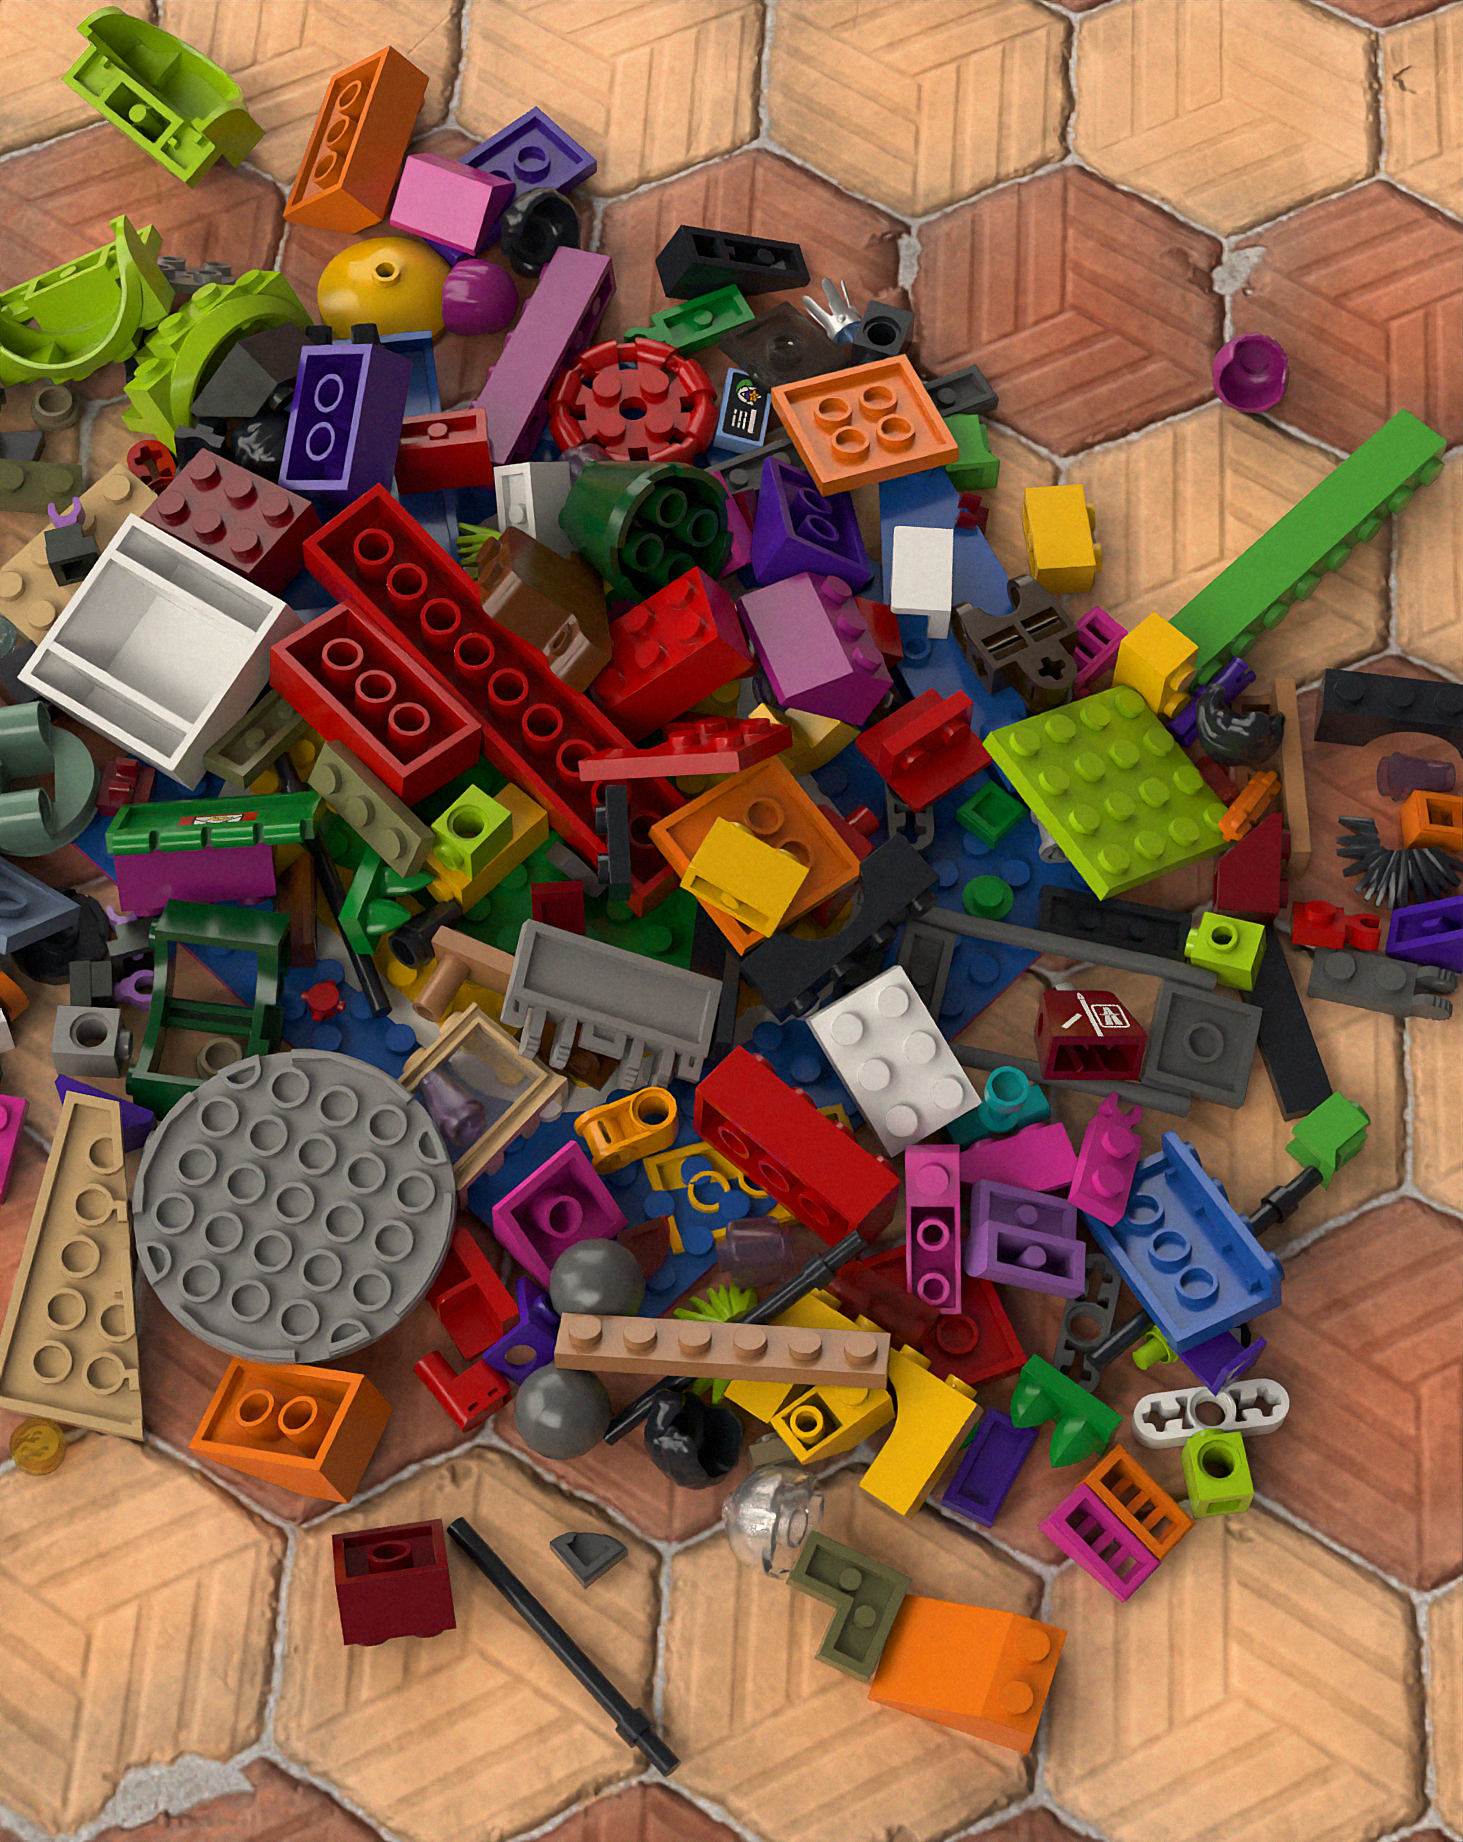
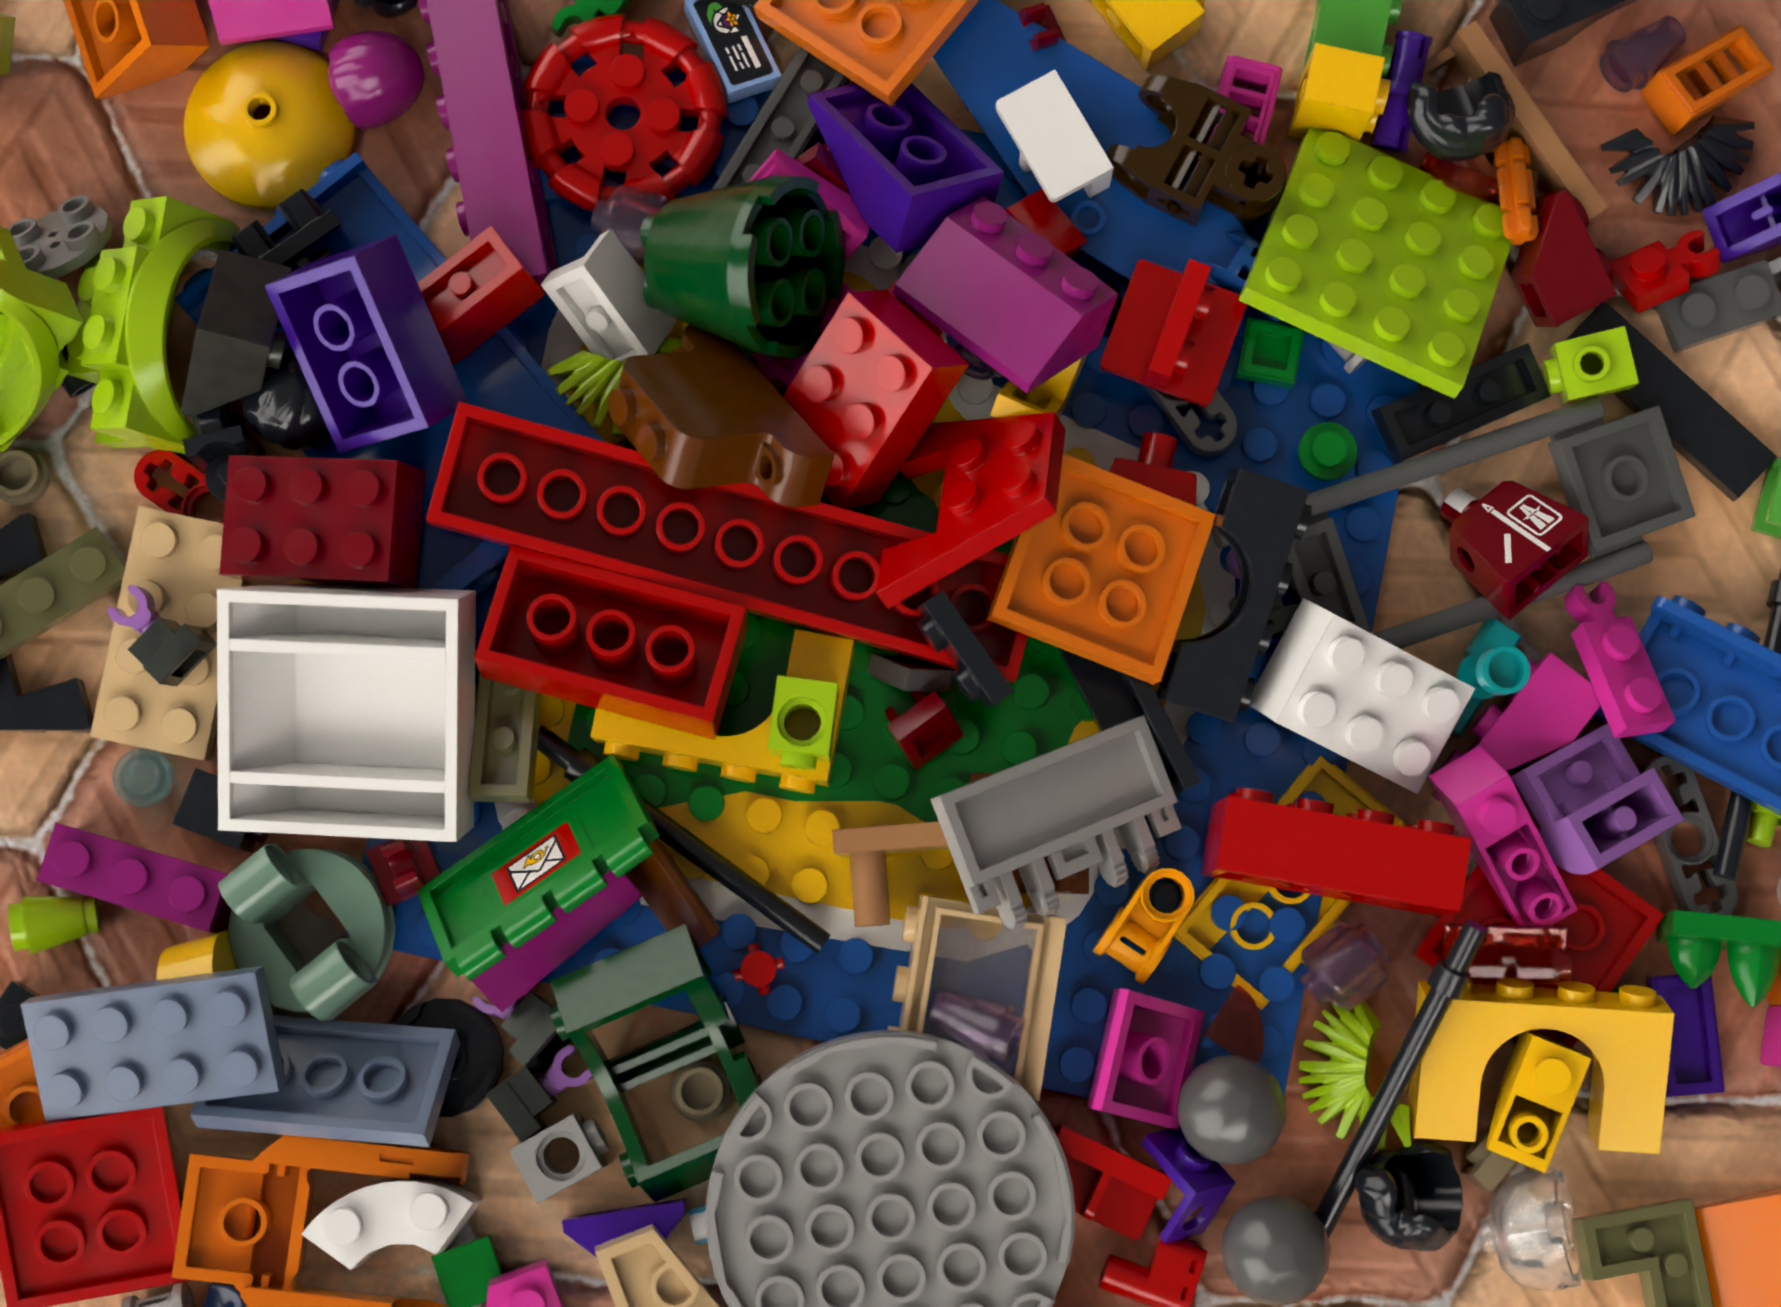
camera: 30 degrees left, 20 degrees up
olive plate [307,739,436,879] -> none
green tile [338,844,436,954] -> none
black cone [388,900,465,969] -> none
medium nougat plate [554,1312,891,1389] -> none
yellow brick [679,817,810,938] -> none

